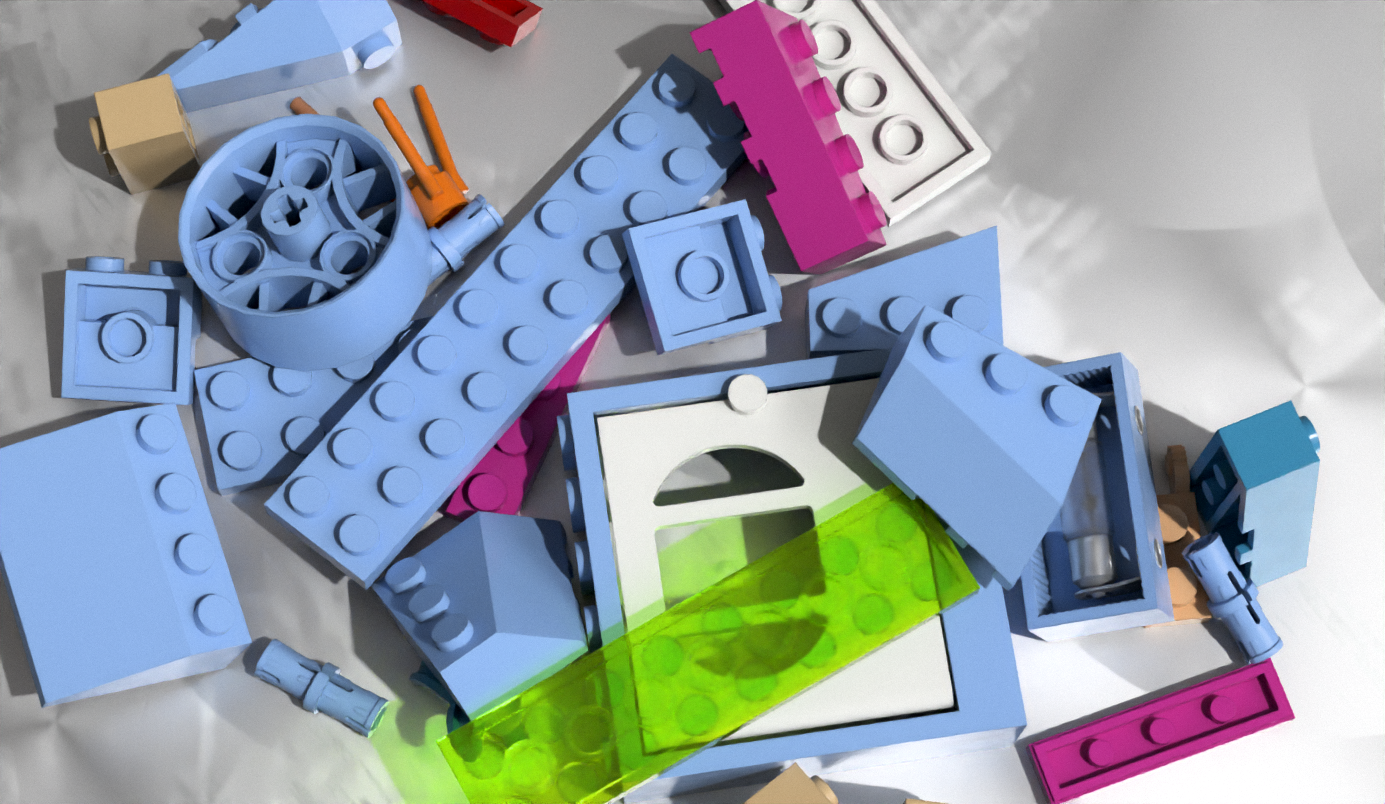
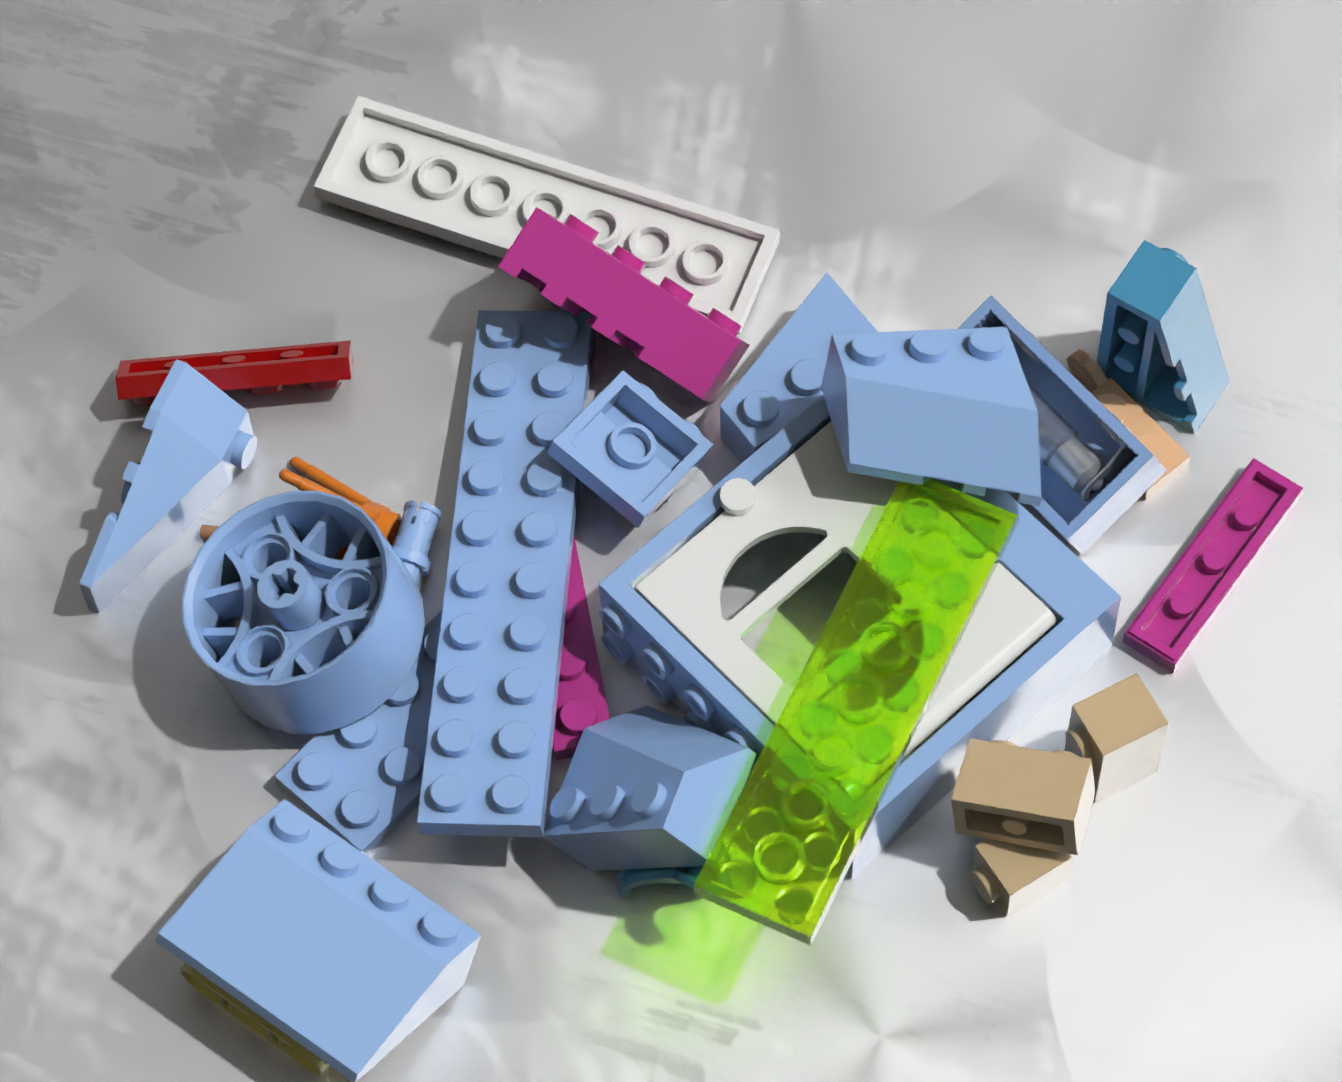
camera: 30 degrees left, 10 degrees down
light blue plate [61,256,202,405] -> none
tan brick [89,73,201,195] -> none
light blue pin [254,639,389,738] -> none
light blue pin [1182,532,1283,664] -> none

